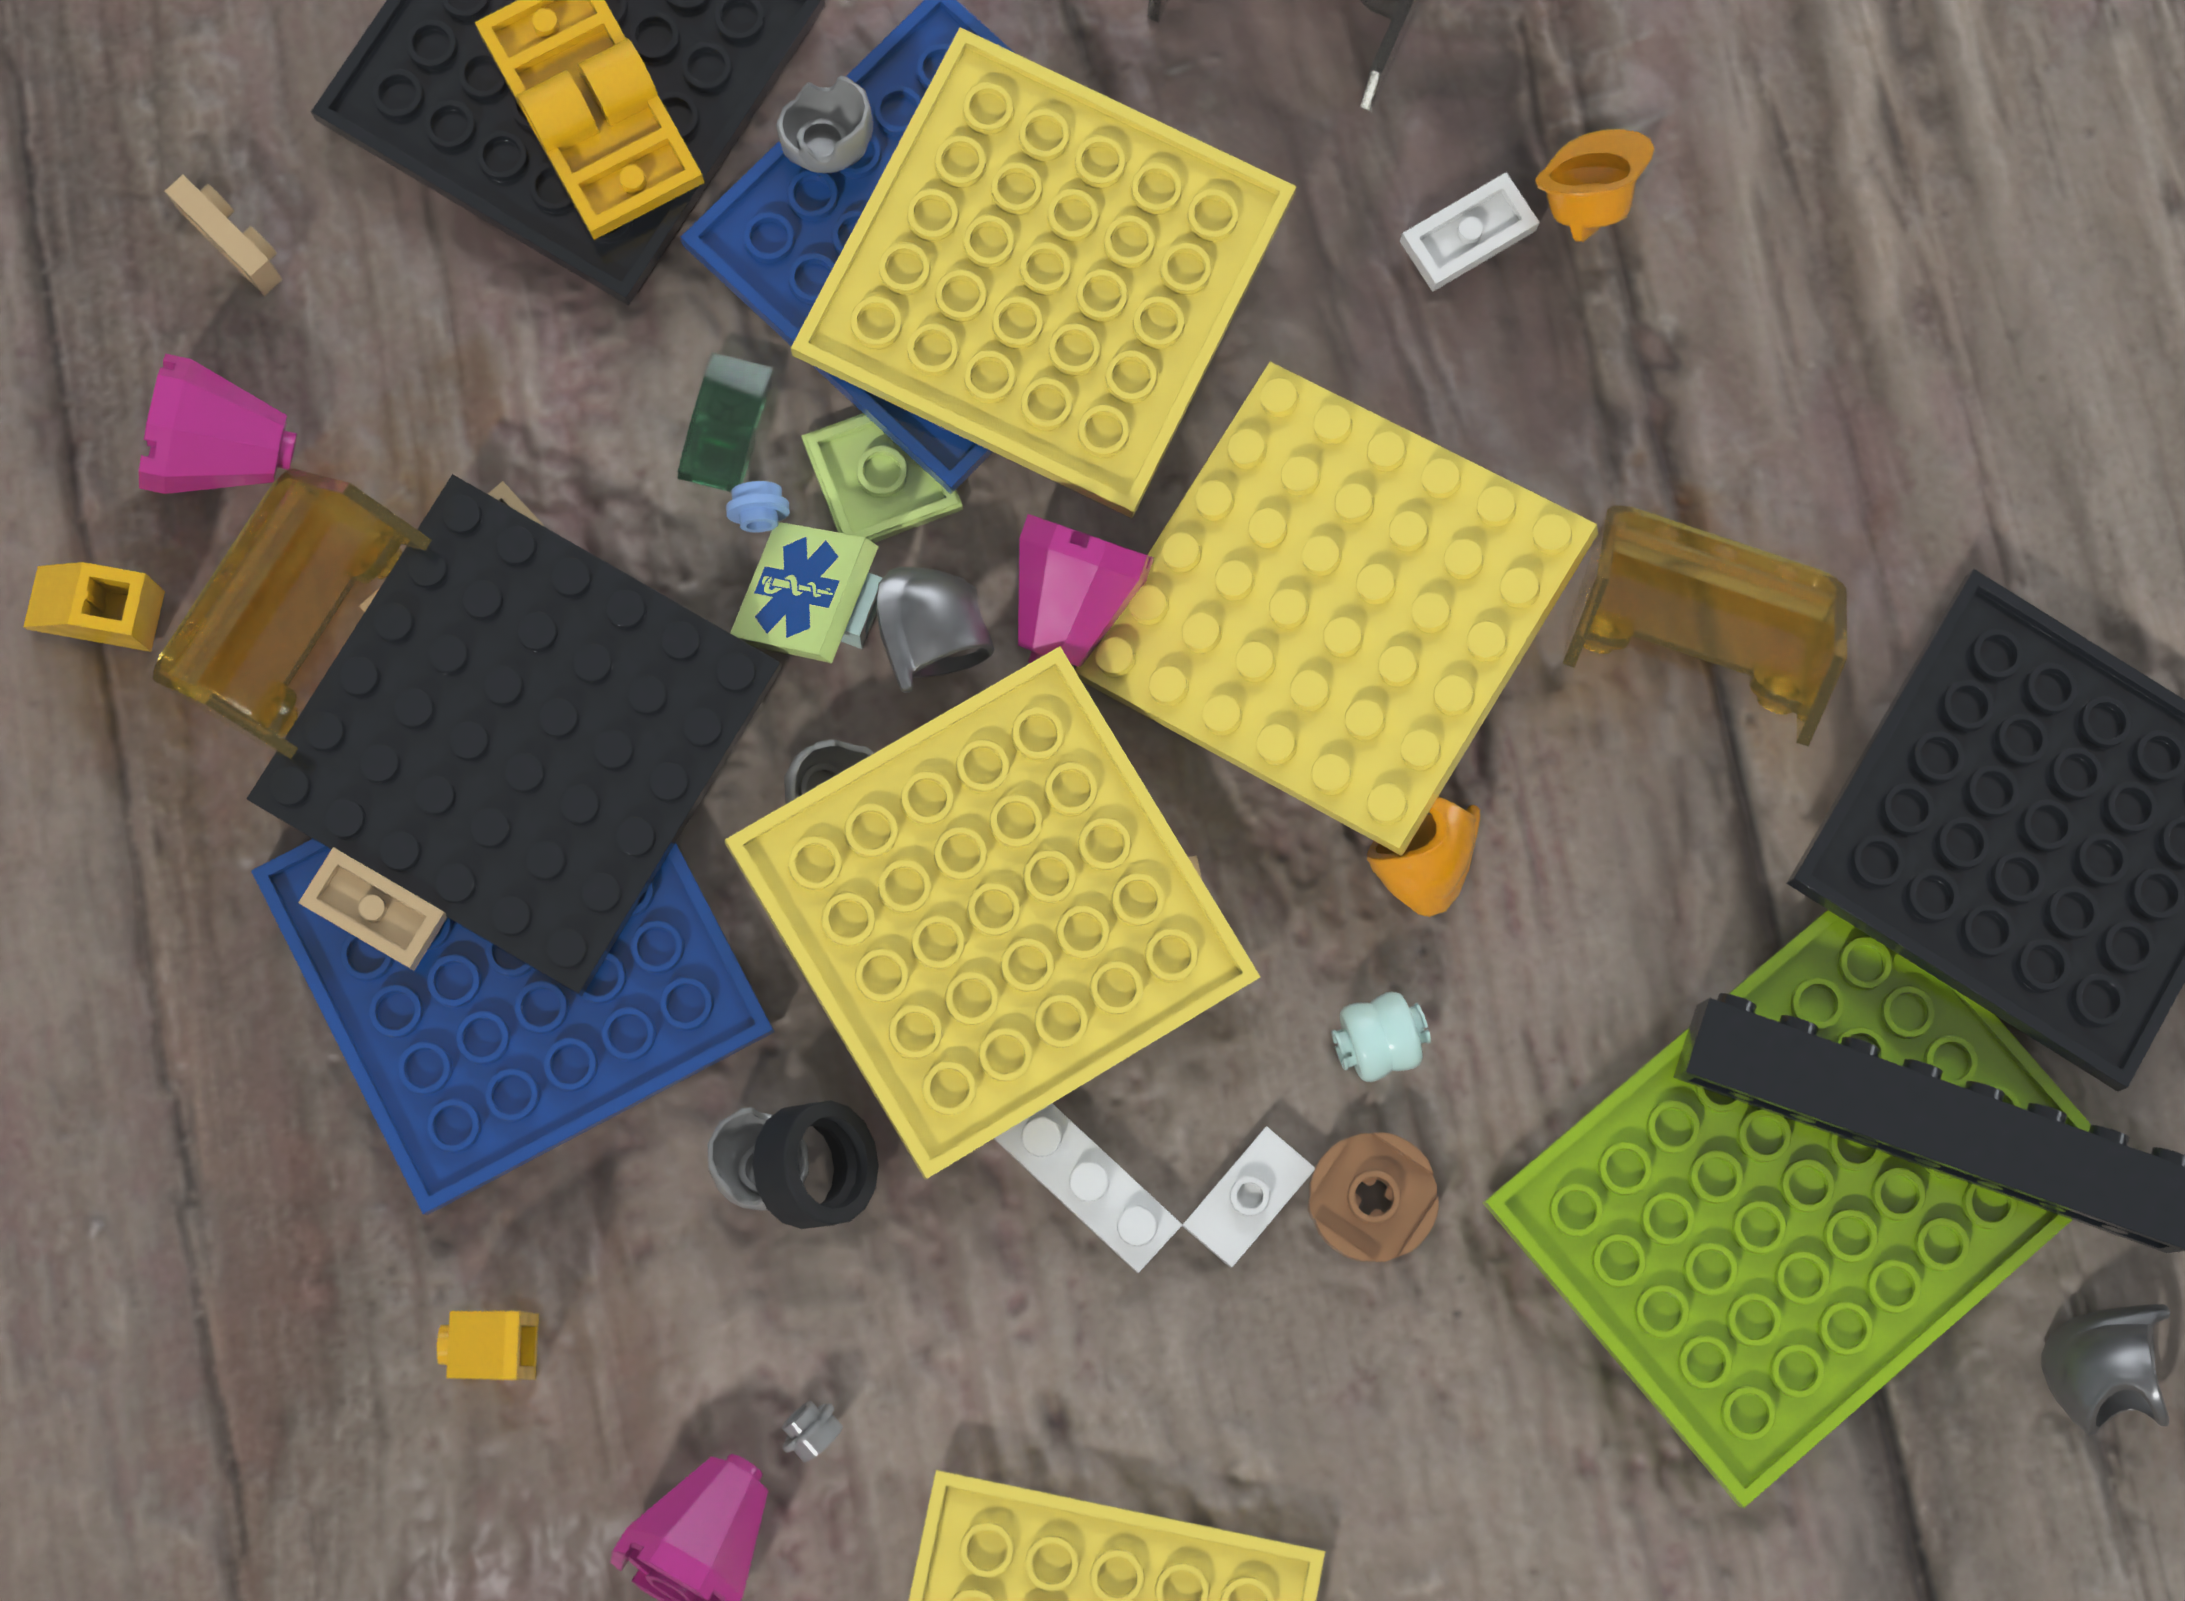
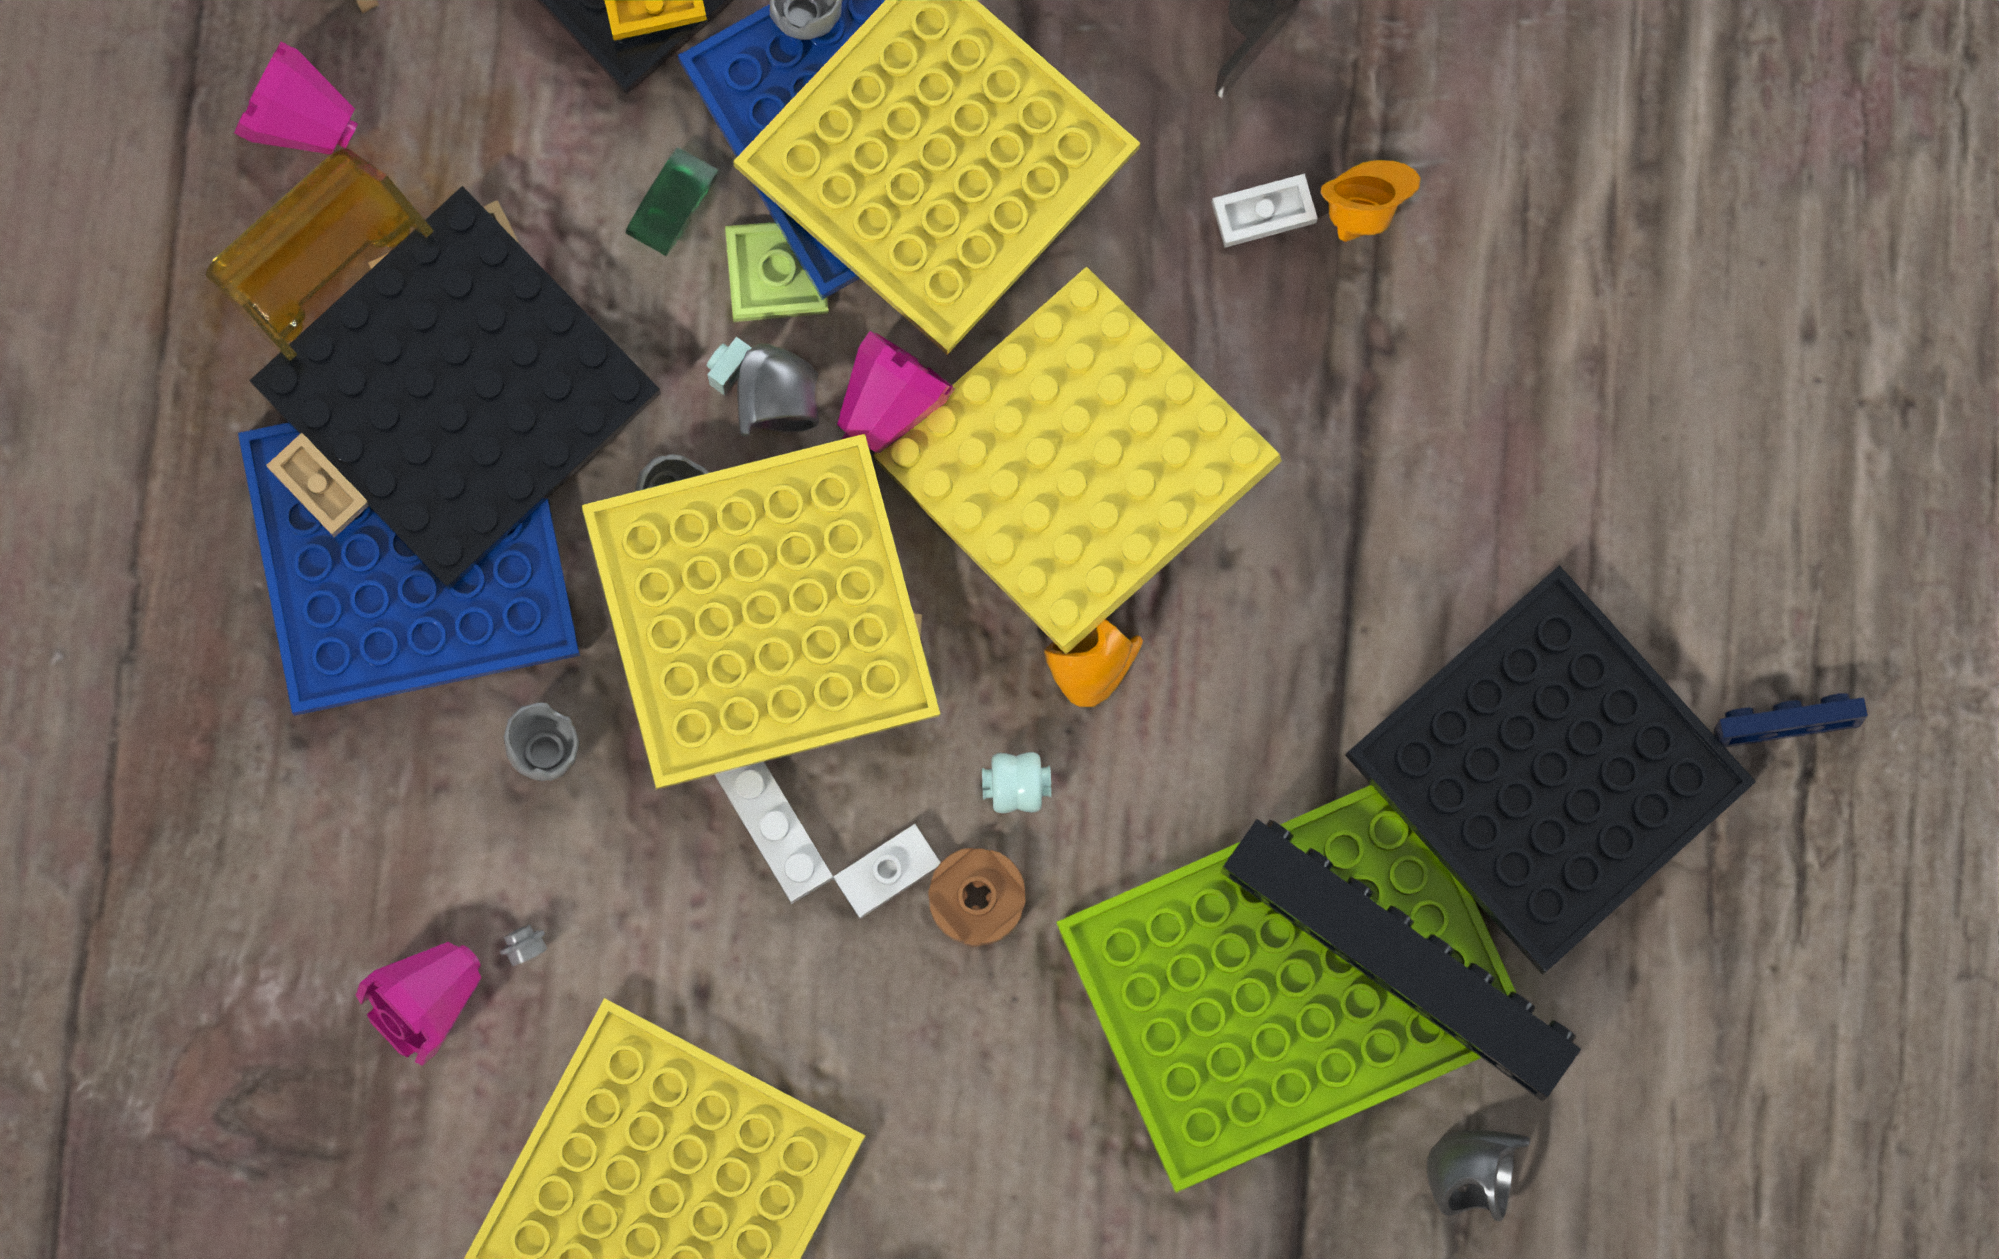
camera: 20 degrees right, 0 degrees up
yellow slope [23,562,165,652] -> none
yellow slope [437,1311,539,1380] -> none
light blue plate [726,481,790,532] -> none
yellowish green tile [730,522,879,663] -> none
black tyre [752,1100,879,1229] -> none
clear yellow windscreen [1562,505,1847,747] -> none

